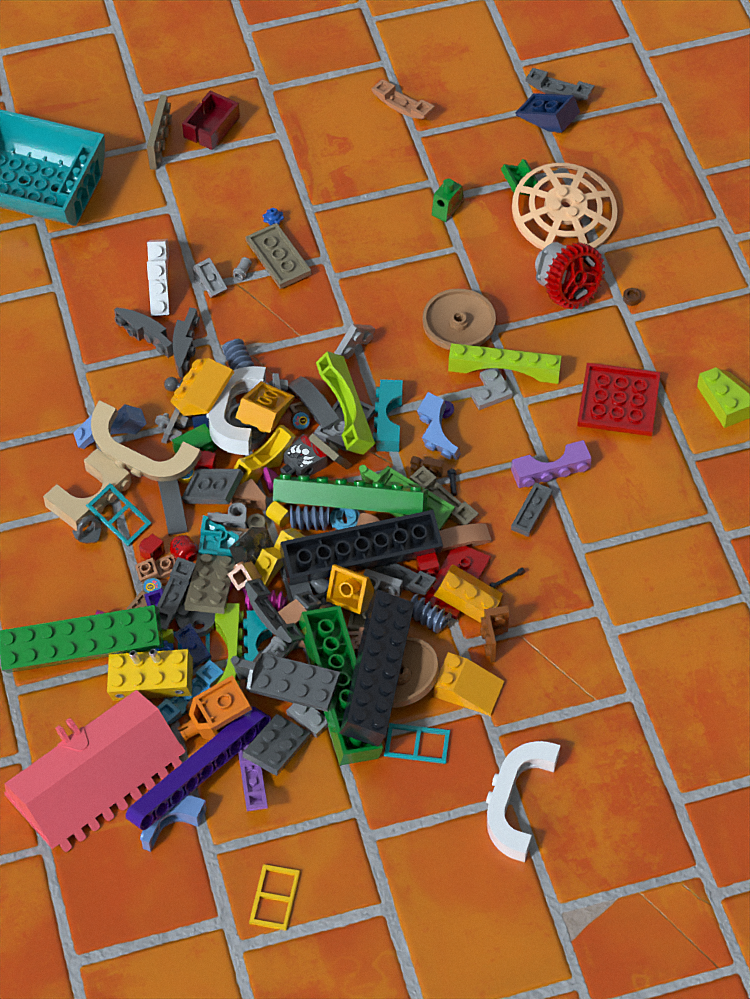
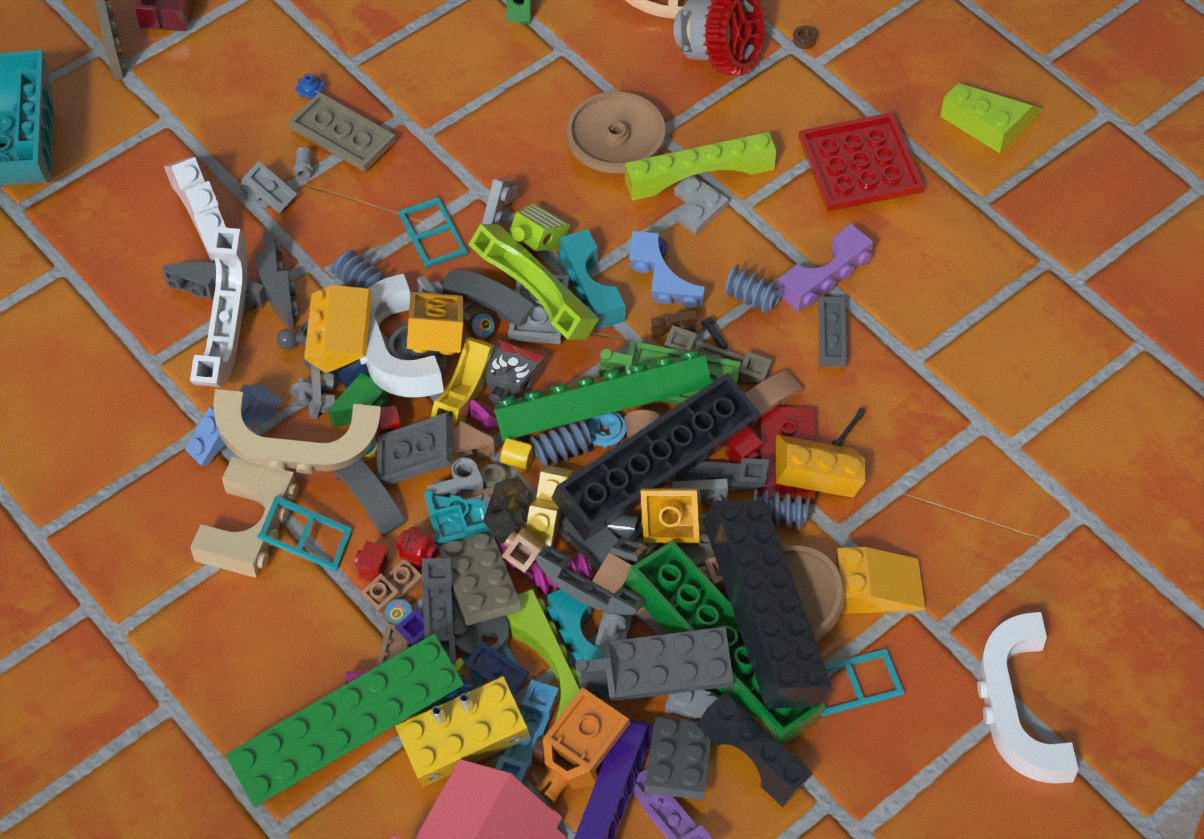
camera: 25 degrees left, 0 degrees up
dark grey piece [72,515,101,544] -> none
dark tan plate [309,433,352,469] -> none
dark orange bracket [480,605,509,663] -> none
none -> white arch [190,227,248,387]
none -> teal window [398,197,468,269]
none -> lime torso [509,203,571,251]
none -> black arch [696,692,812,808]
none -> sand blue piece [725,264,784,314]

